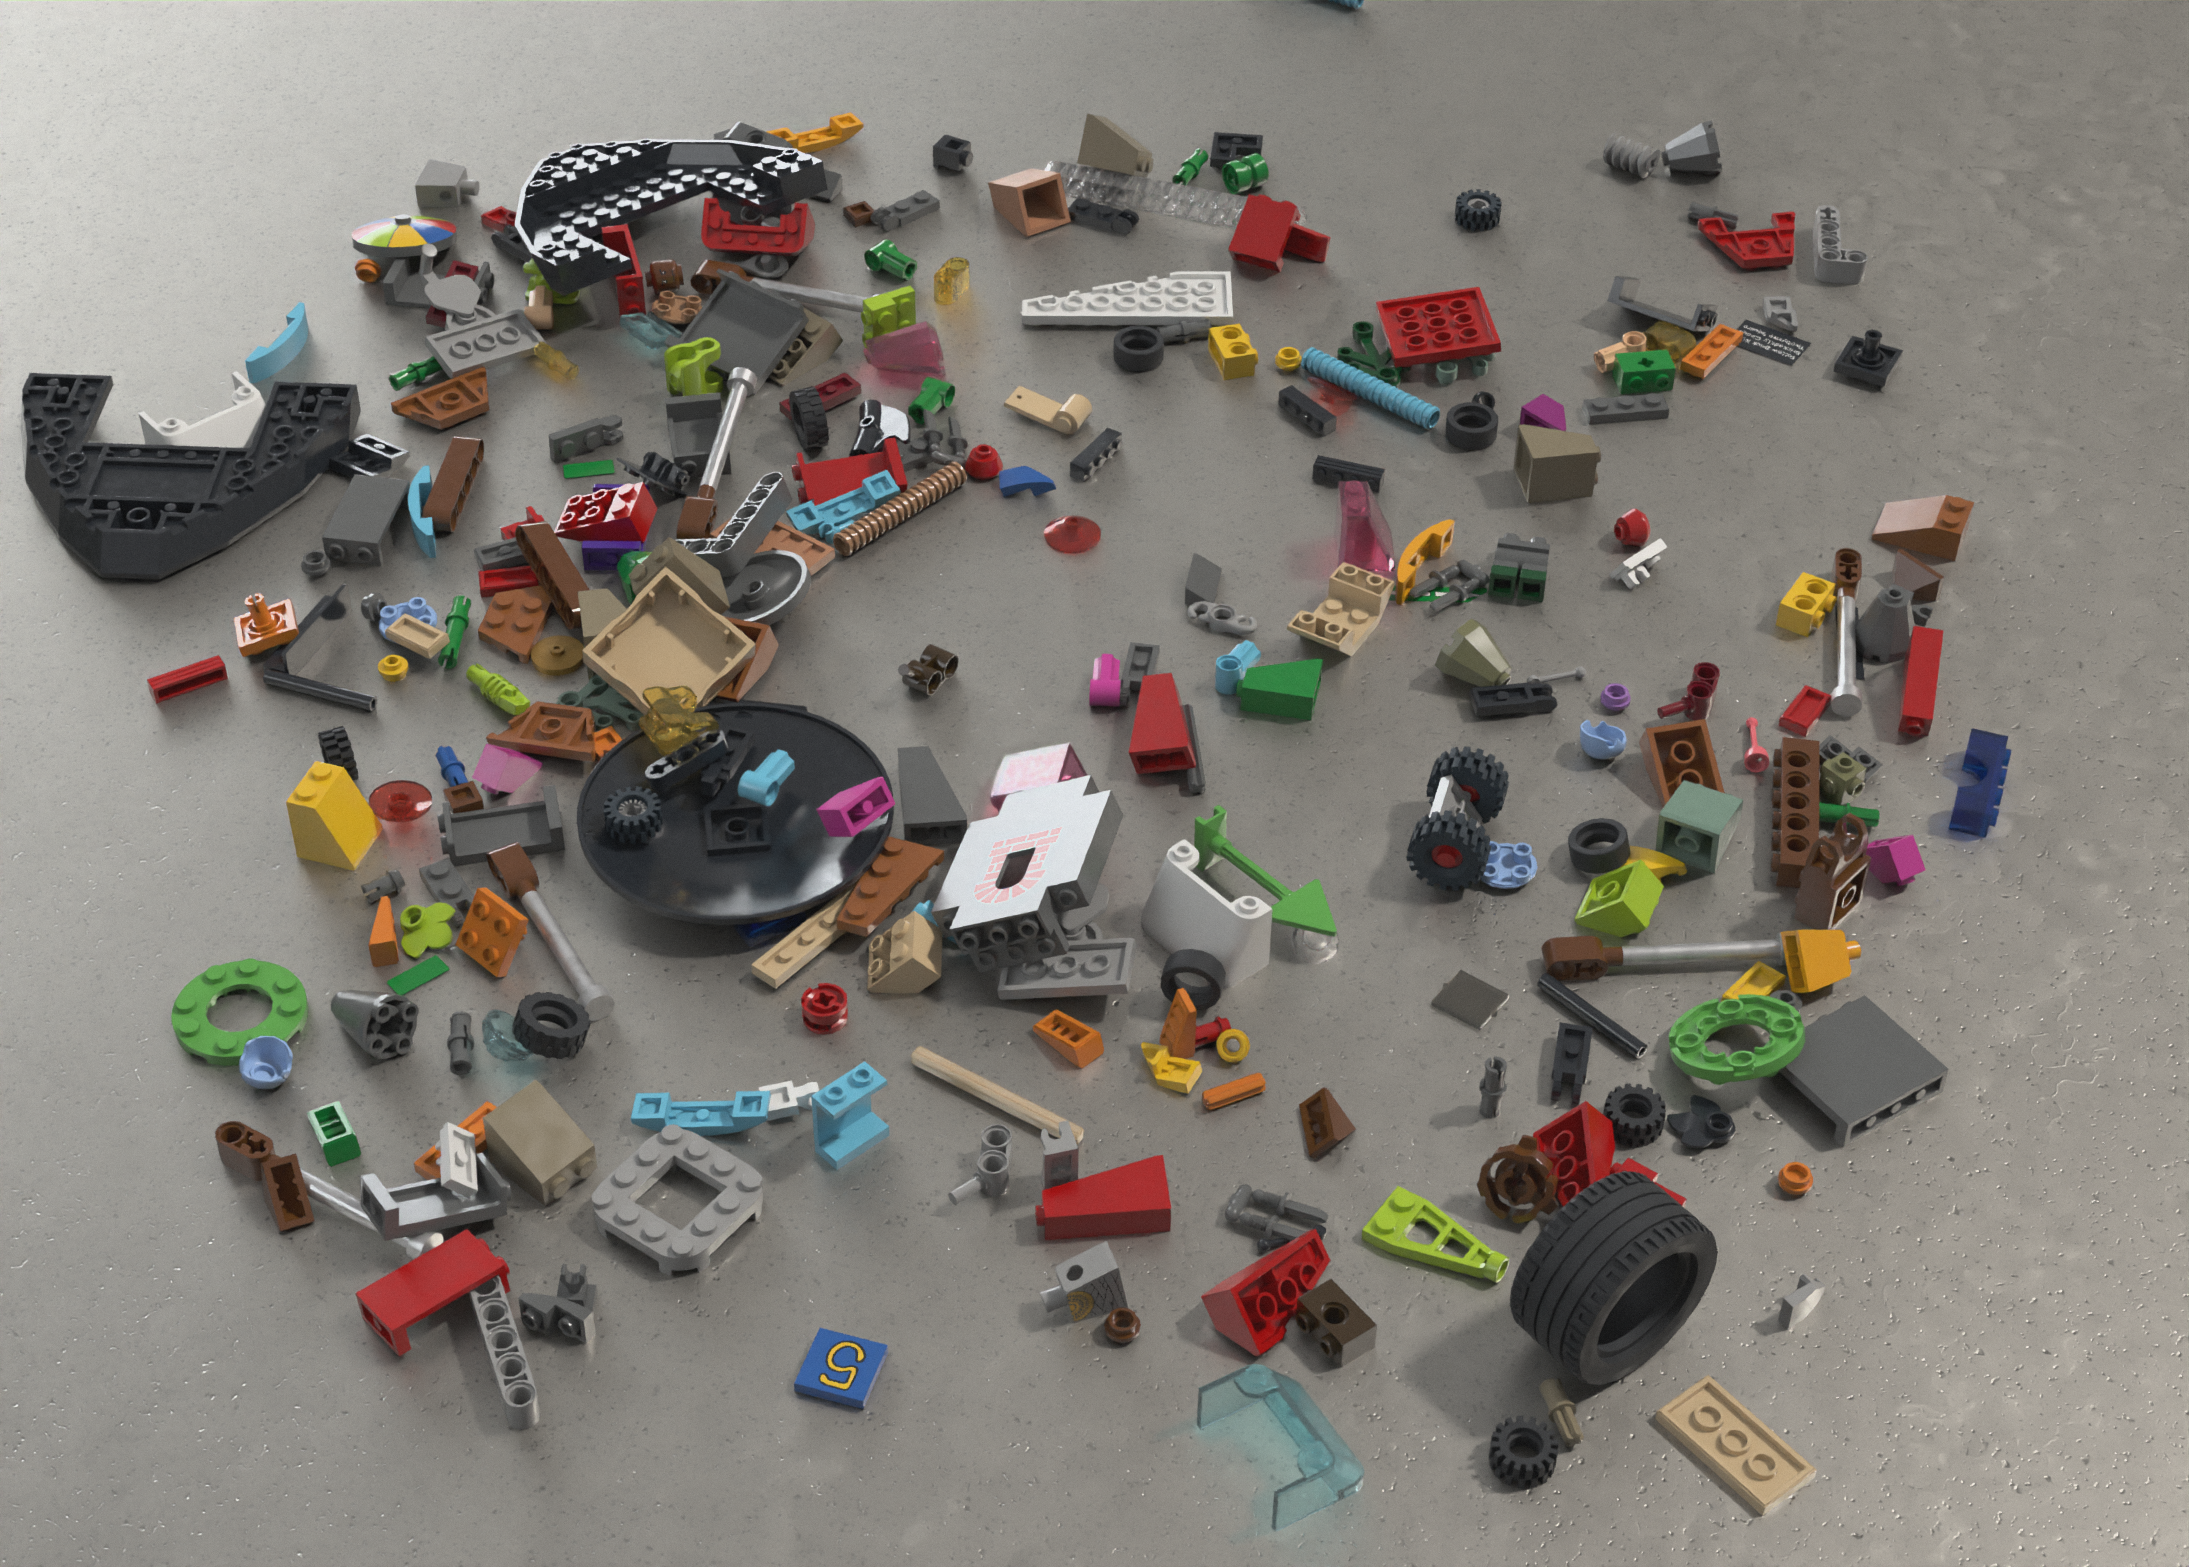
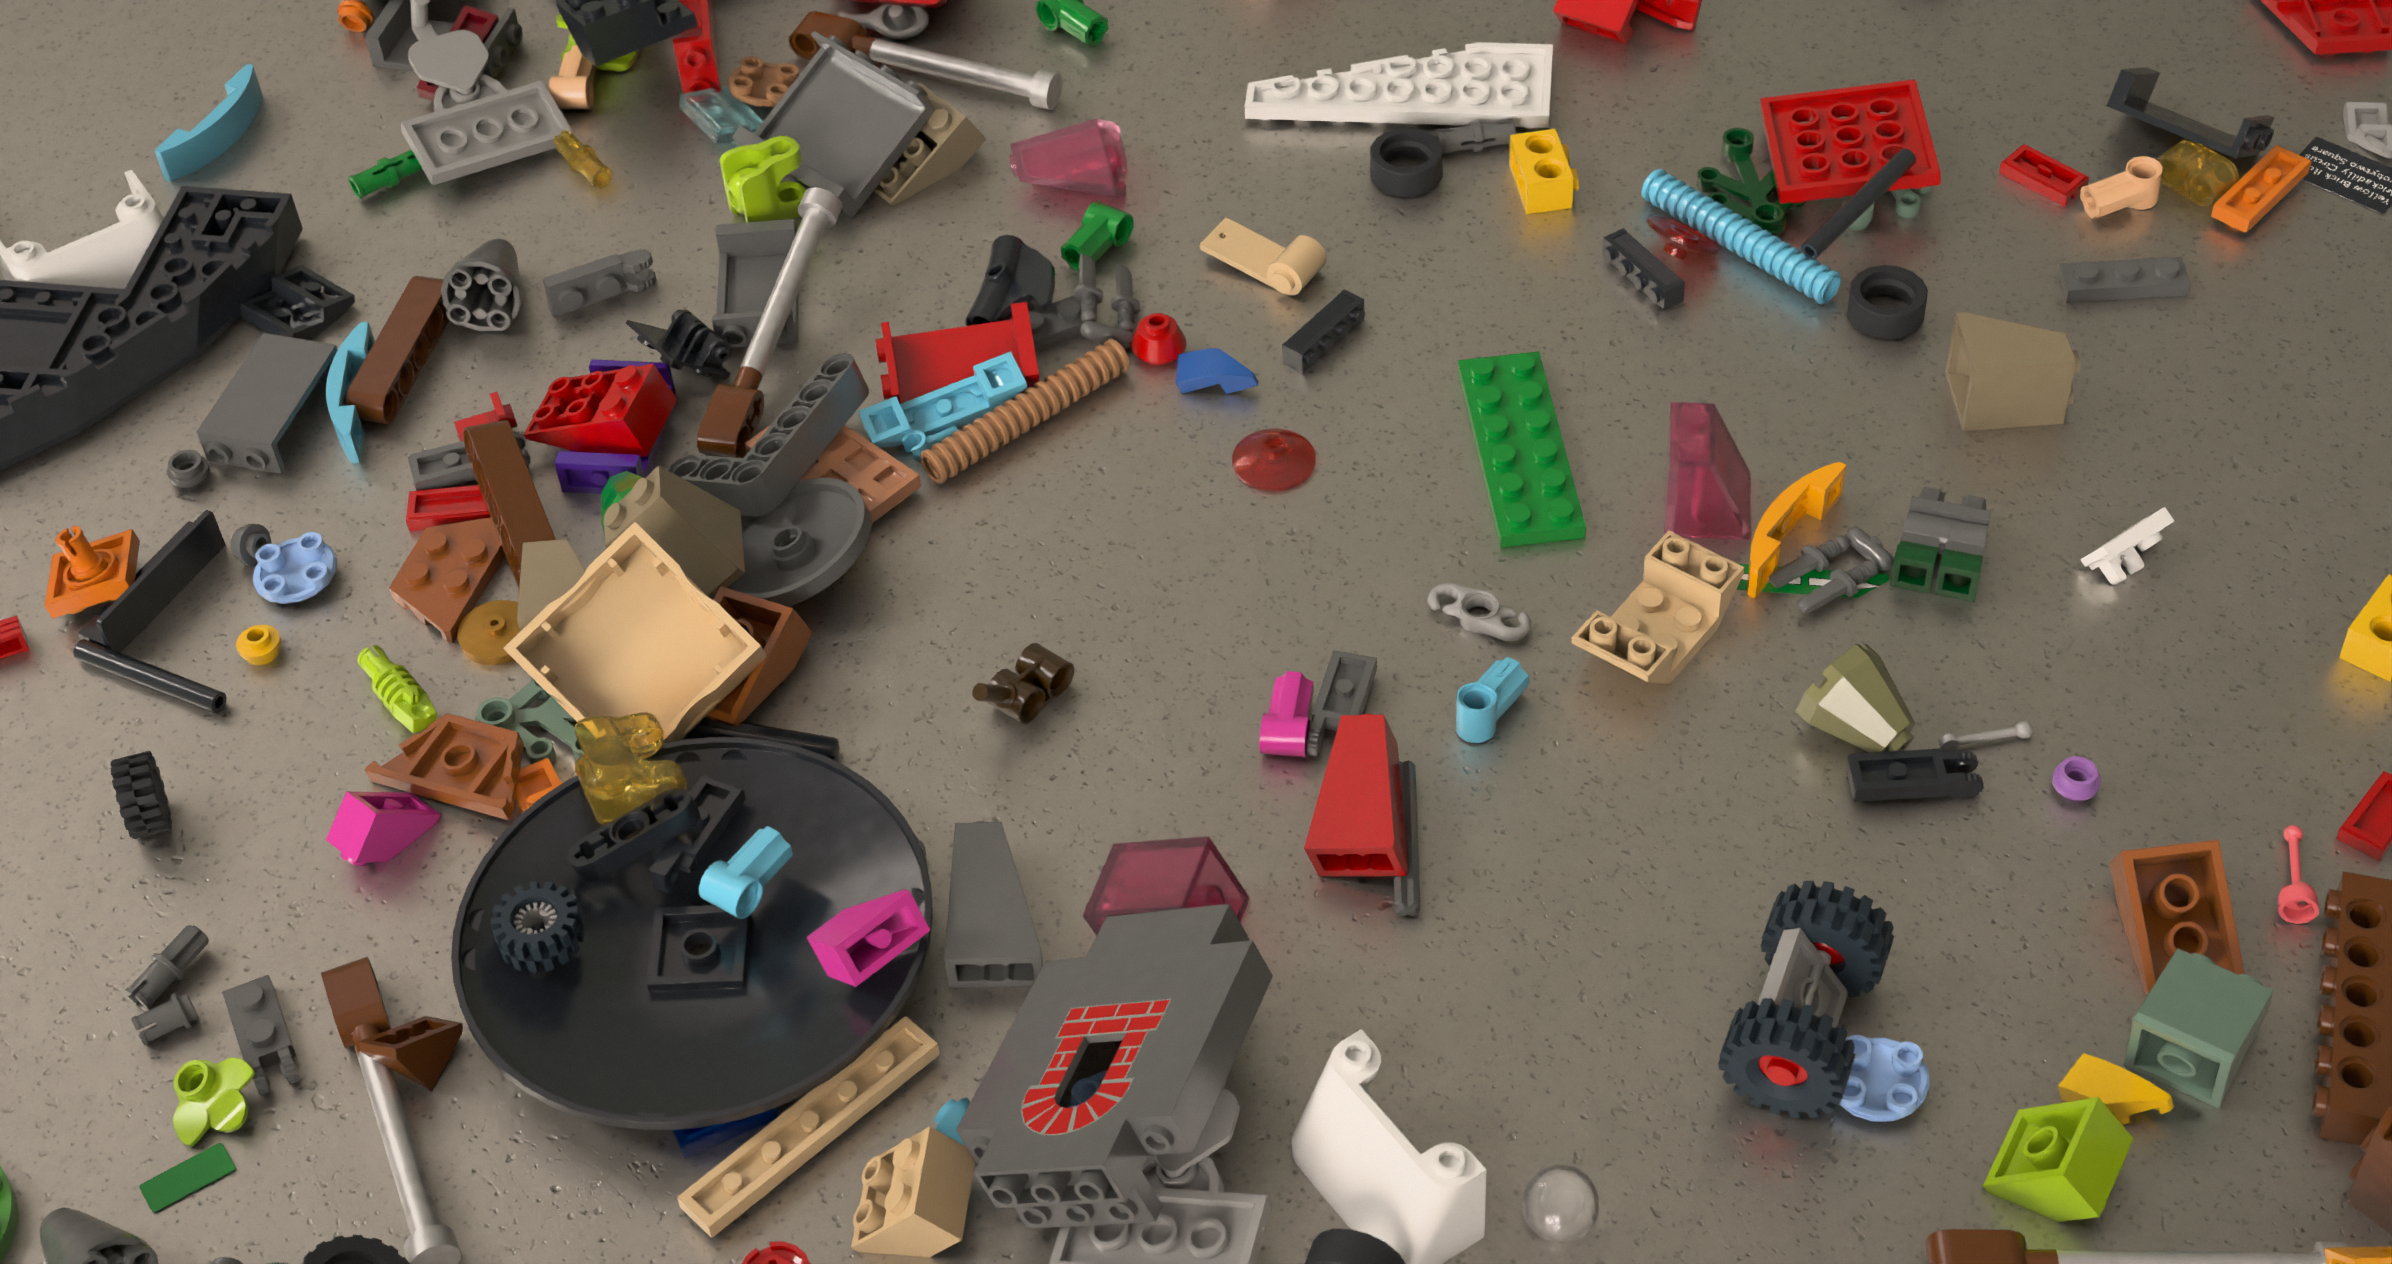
camera: 10 degrees right, 5 degrees up
yellow slope [286,761,383,871] -> none
orange slope [368,896,399,967] -> none
clear red dish [369,780,432,822] -> none
tan tile [385,613,450,659] -> none
dark orange wing [391,366,489,429] -> none
blue axle [435,746,468,787] -> none
dark grey panel [437,785,565,866] -> none
green pin [438,595,472,669] -> none
reddish brown plate [443,781,484,814] -> none
orange plate [455,888,529,977] -> none
green sticker [563,460,615,478] -> none
reddish brown head [645,259,684,295] -> none
dark red plate [779,372,862,421] -> none
black tyre [789,386,829,450] -> none
dark orange wing [836,836,944,937] -> none
lime plate [861,286,916,355] -> none
clear yellow beam [933,257,970,305] -> none
dark grey slope [1185,553,1222,605] -> none
bright green piece [1194,805,1337,937] -> none
green slope [1236,659,1323,721] -> none
yellow plate [1275,347,1302,371] -> none
black piece [1312,455,1385,493] -> none
black hinge [1472,391,1495,409] -> none
magenta slope [1519,394,1566,431] -> none
black tyre [1568,818,1630,874] -> none
light blue hair [1580,720,1627,759] -> none
green brick [1612,350,1676,394] -> none
red cone [1614,508,1650,547] -> none
dark red beam [1657,662,1720,721] -> none
none -> dark grey axle [124,925,209,1011]
none -> reddish brown slope [358,1016,463,1092]
none -> dark grey cone [441,239,522,331]
none -> green plate [1458,351,1586,548]
none -> black piece [1801,148,1916,260]
none -> red tile [1999,144,2089,207]

